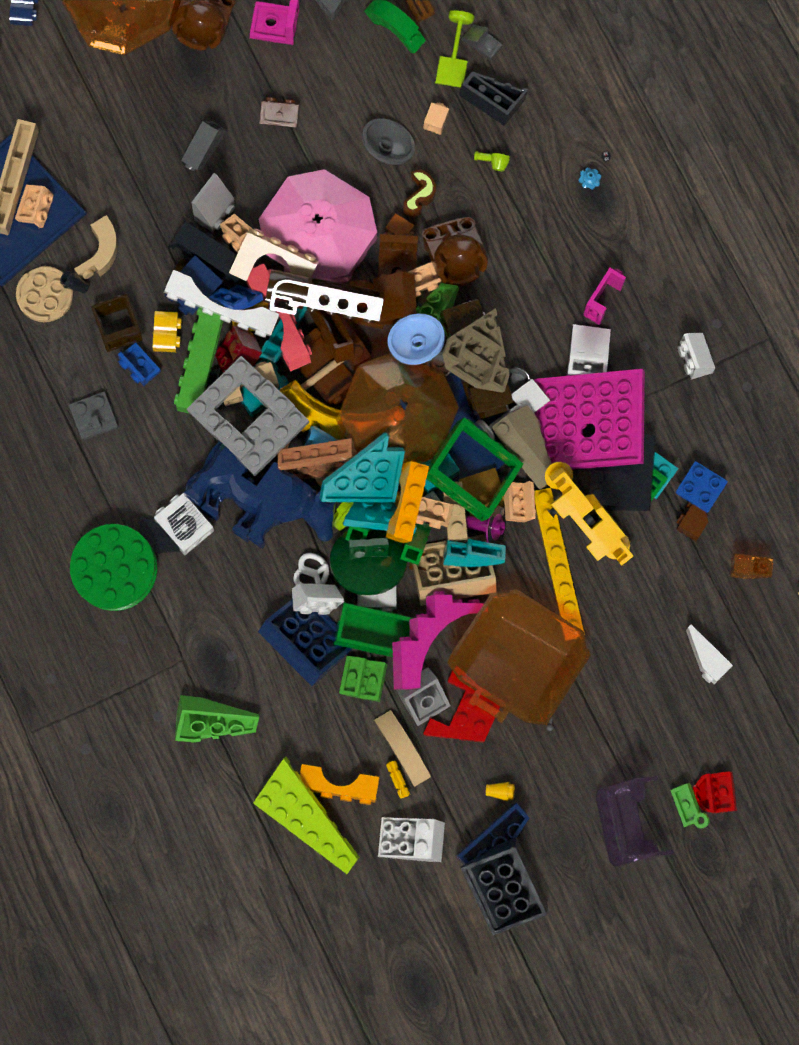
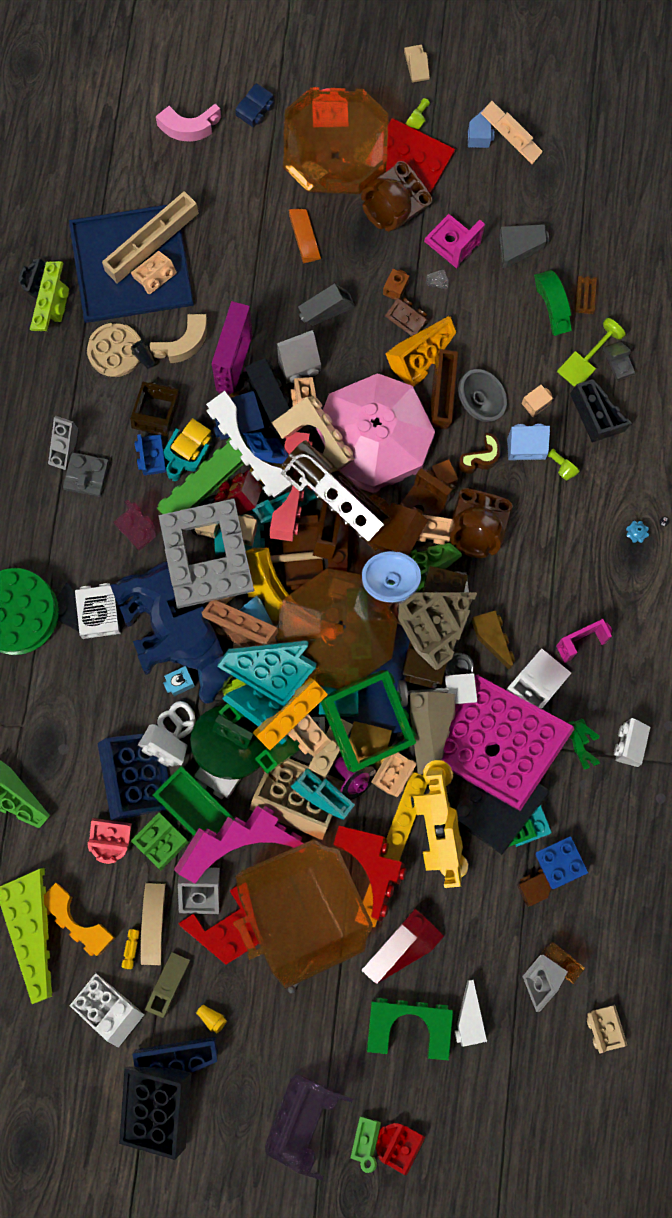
camera: 35 degrees right, 0 degrees up
none -> light grey slope [48,416,78,470]
none -> coral slope [88,818,132,864]
none -> clear pink bracket [113,499,156,551]
none -> olive slope [145,952,190,1018]
none -> medium azure brick [163,666,195,696]
none -> teal piece [164,429,209,481]
none -> magenta window [211,301,253,395]
none -> orange slope [289,209,321,264]
none -> red arch [334,826,407,921]
none -> dark red wedge [361,909,444,984]
none -> green arch [366,998,453,1061]
none -> dark orange brick [383,269,409,300]
none -> light orange wedge [386,316,456,387]
none -> clear slope [426,270,449,289]
none -> reddish brown brick [429,349,458,429]
none -> pearl gold slope [472,611,515,669]
none -> light blue slope [507,424,550,460]
none -> light grey slope [523,955,568,1012]
none -> green piece [567,718,600,770]

